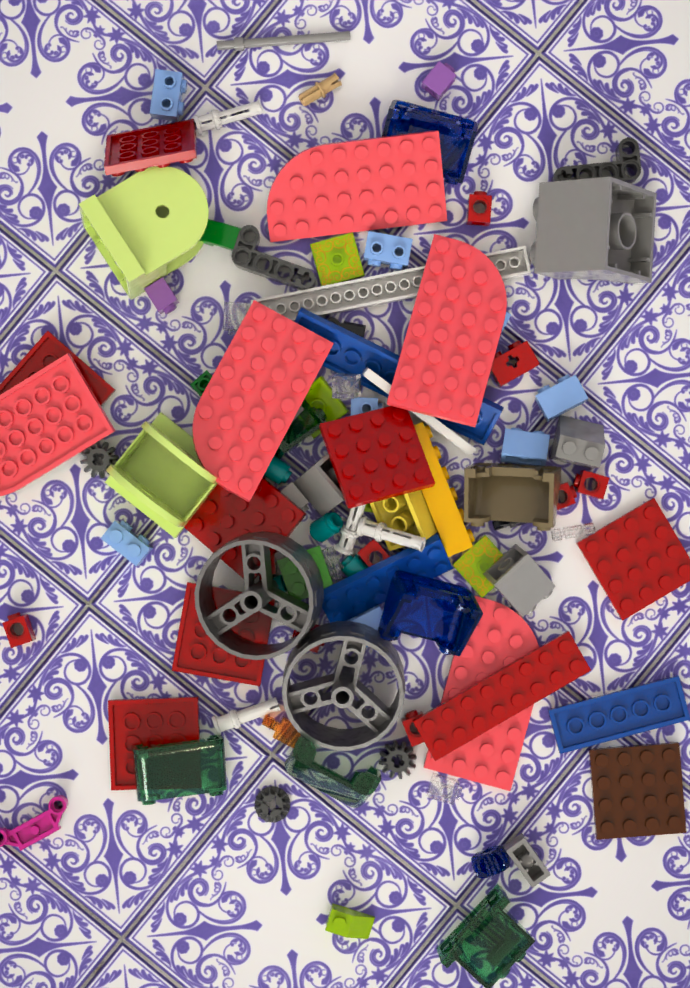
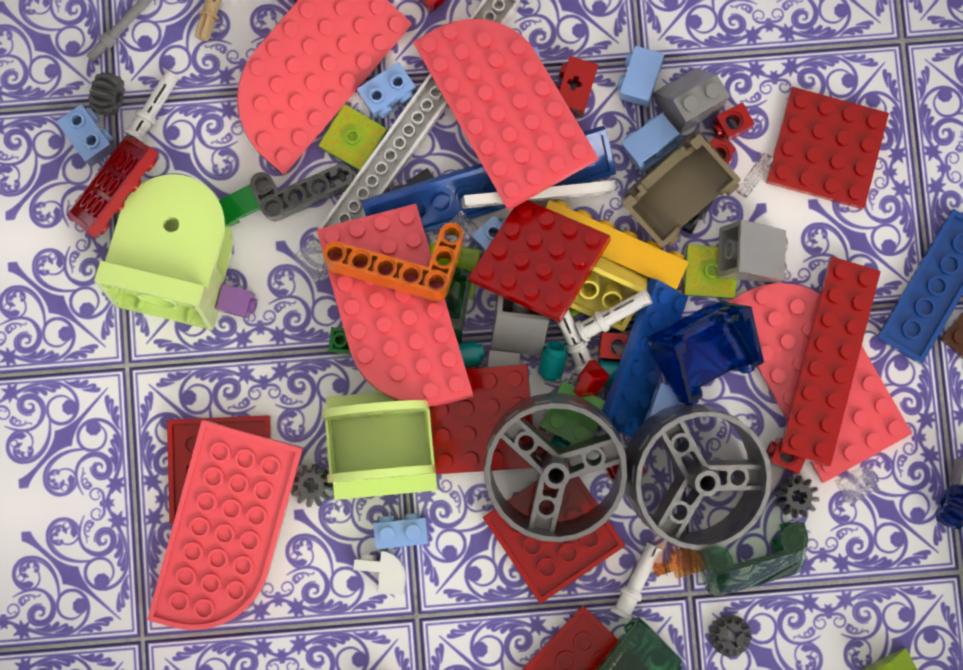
camera: 45 degrees left, 5 degrees down
none -> dark grey gear [88,72,125,116]
none -> orange beam [323,223,463,301]
none -> white brick [353,550,406,595]
none -> red bracket [573,360,610,397]

